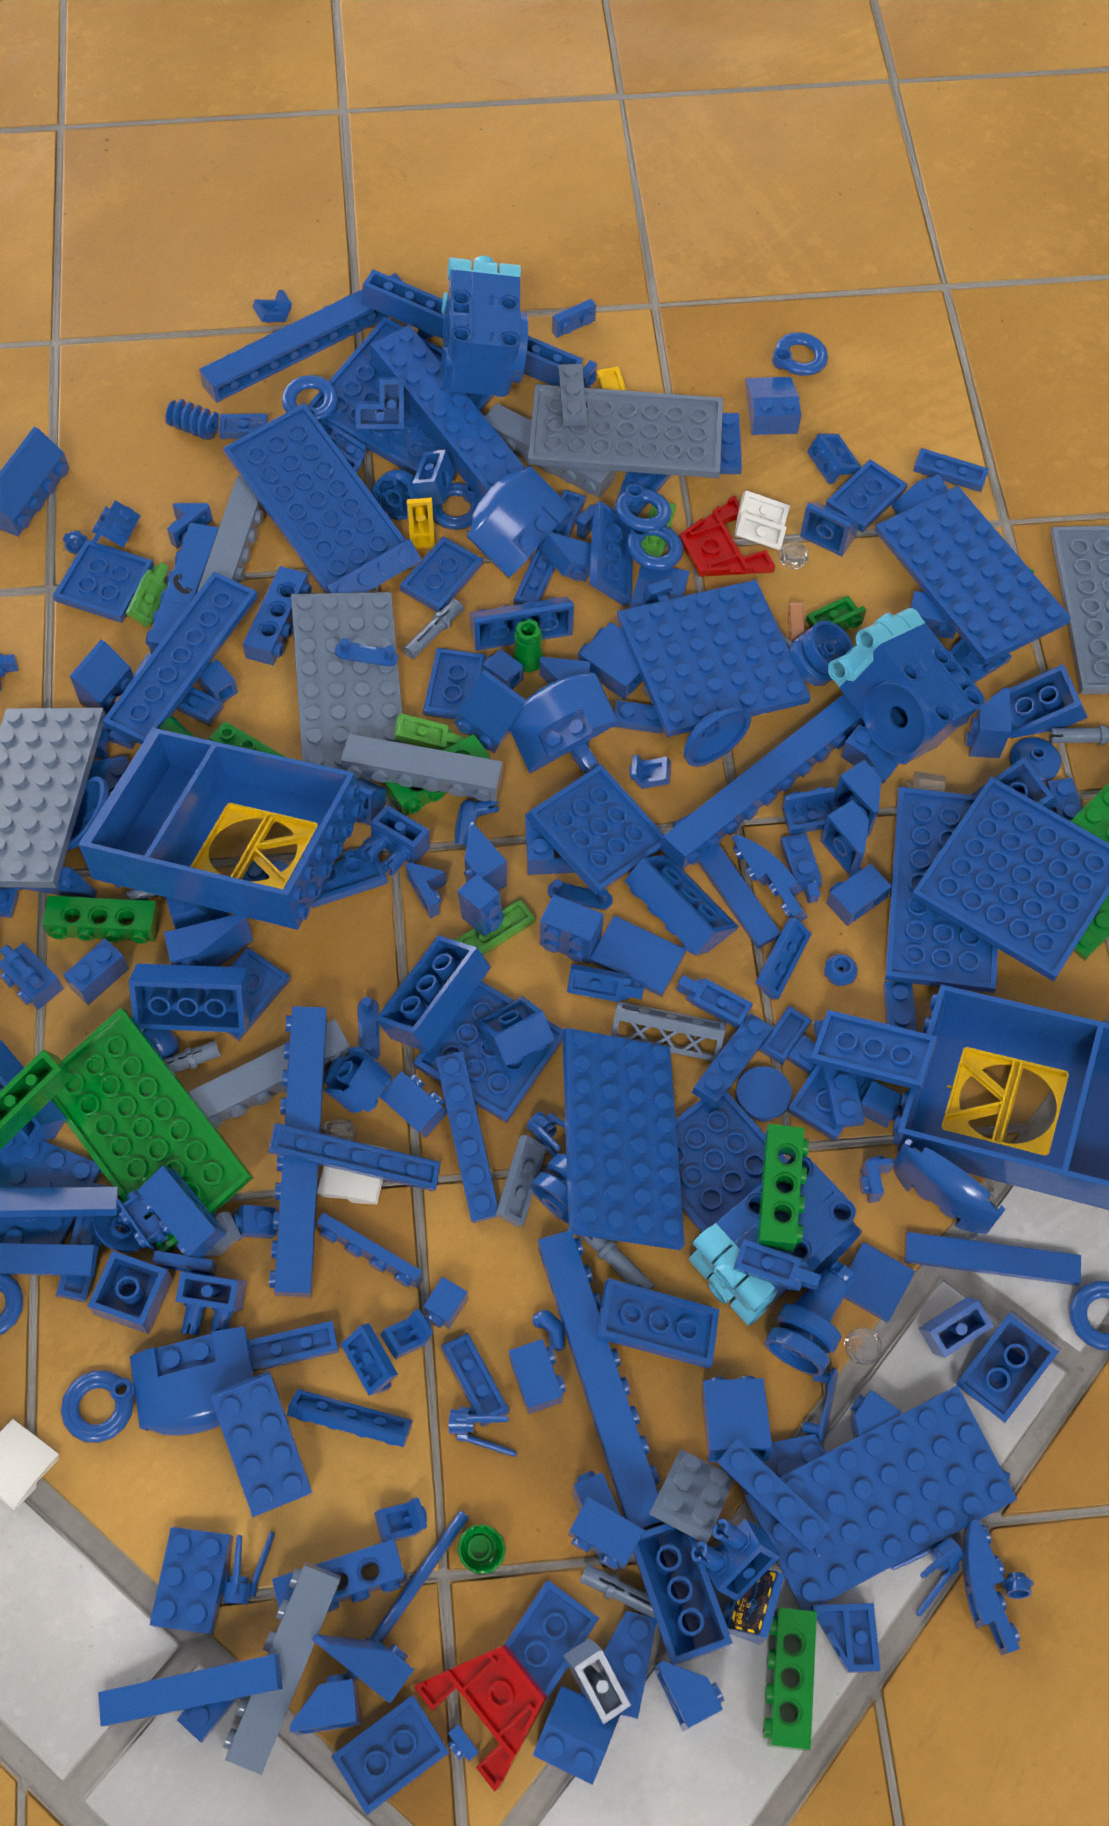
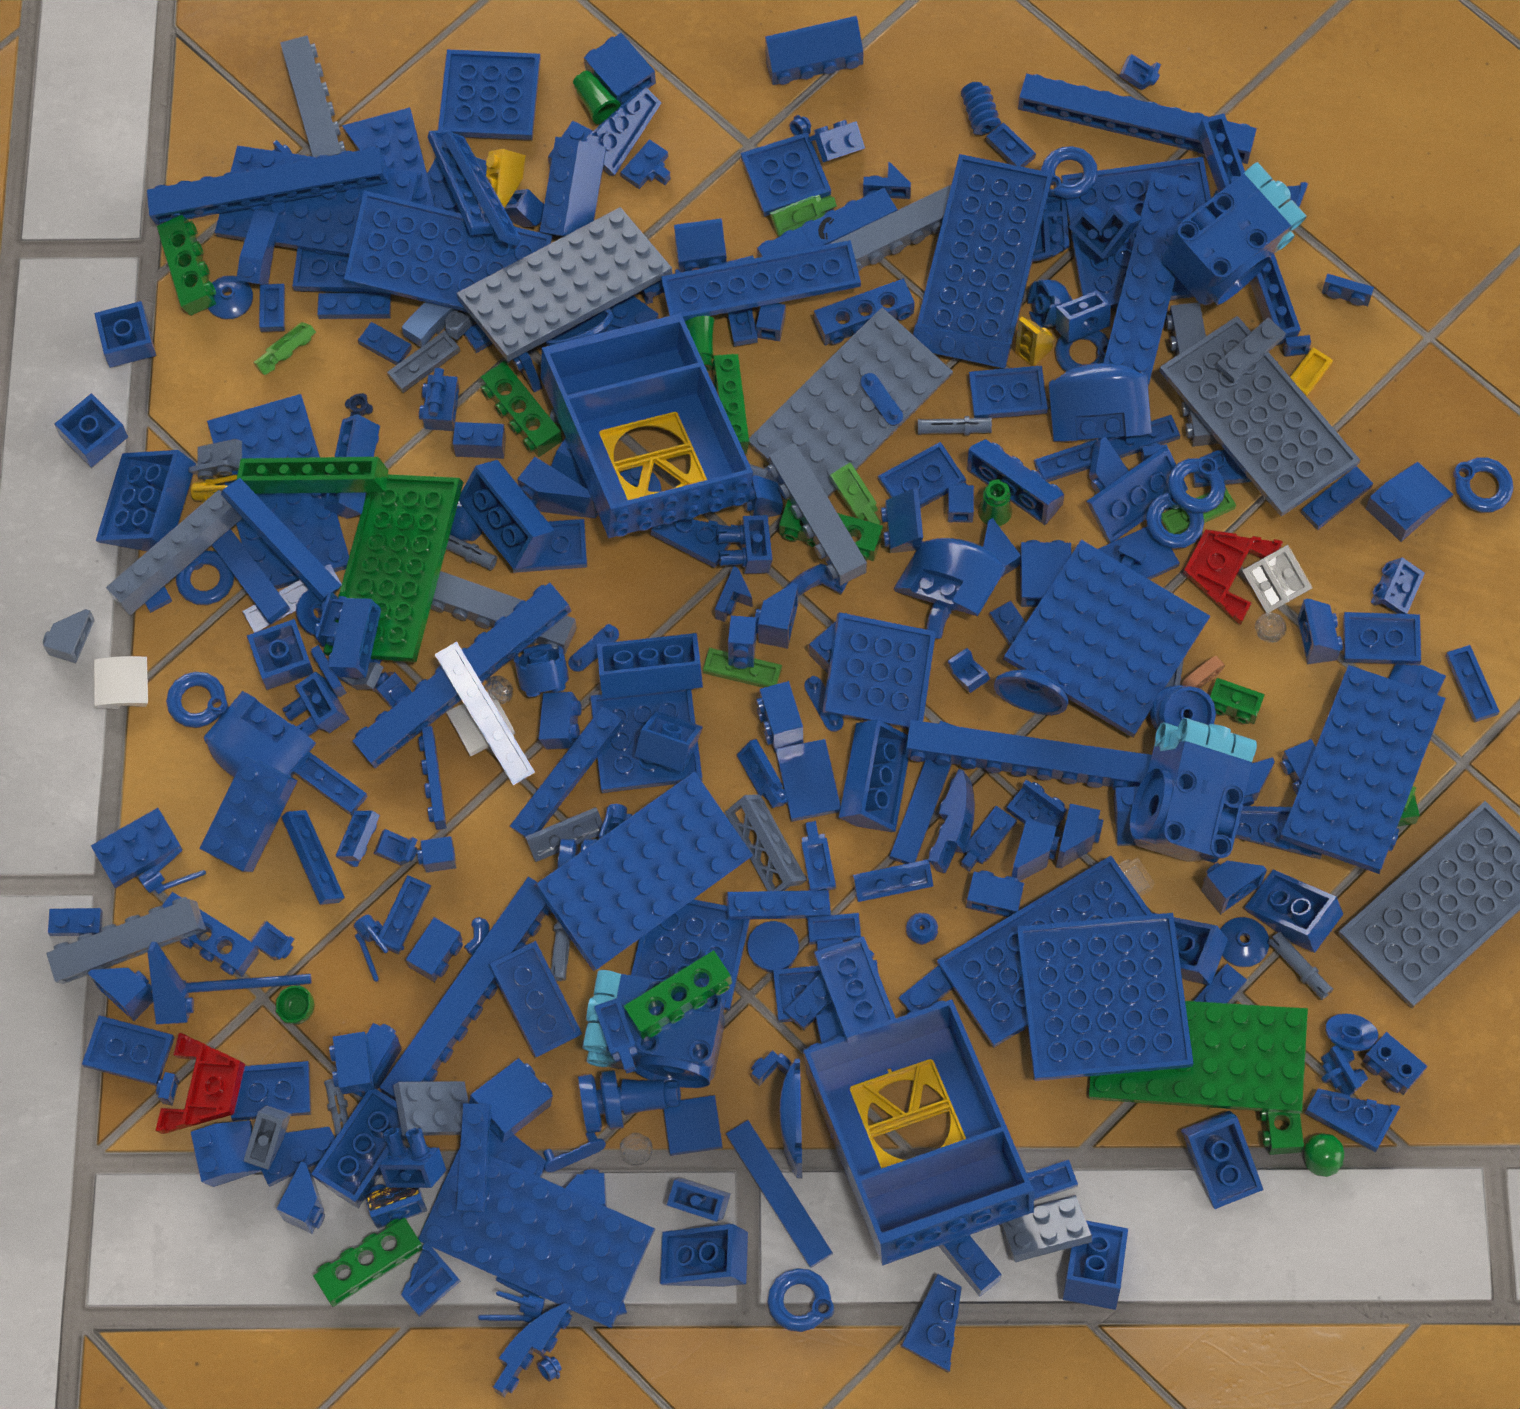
camera: 55 degrees right, 5 degrees up
blue tile [98,1654,283,1727] -> none

